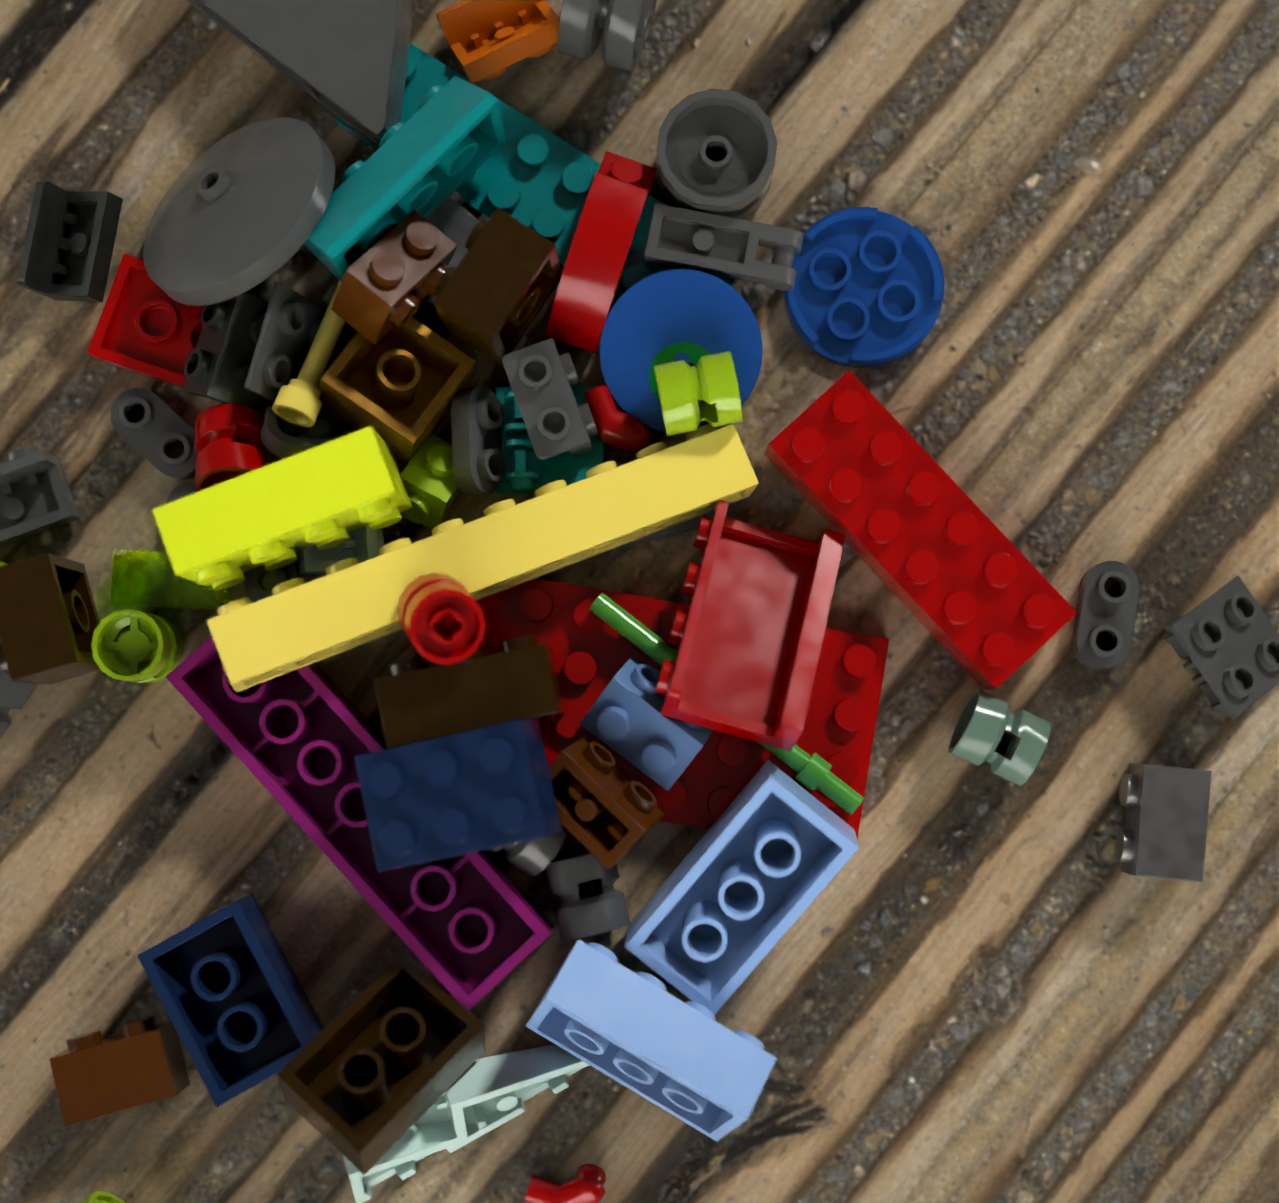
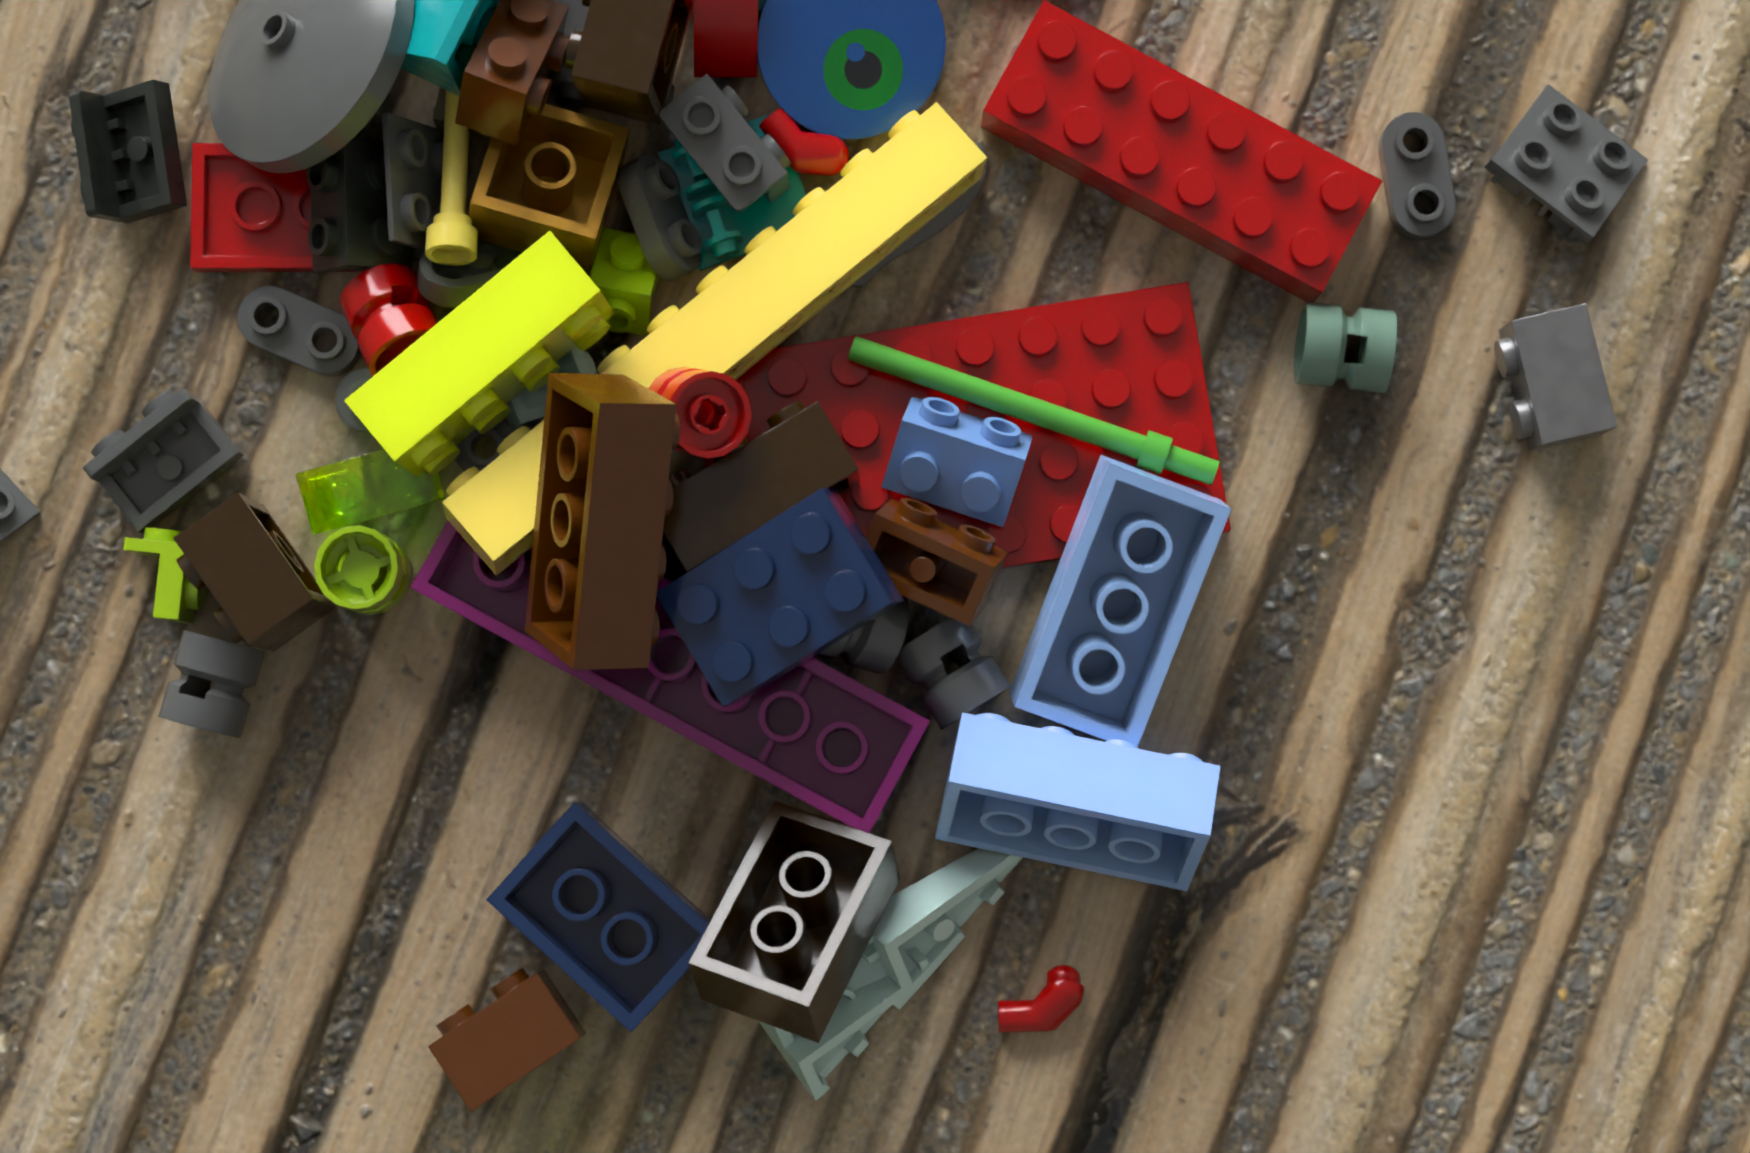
camera: 20 degrees left, 0 degrees up
lime wheel [653,351,743,436] -> none
red panel [655,500,846,751] -> none
none -> reddish brown brick [524,373,680,670]

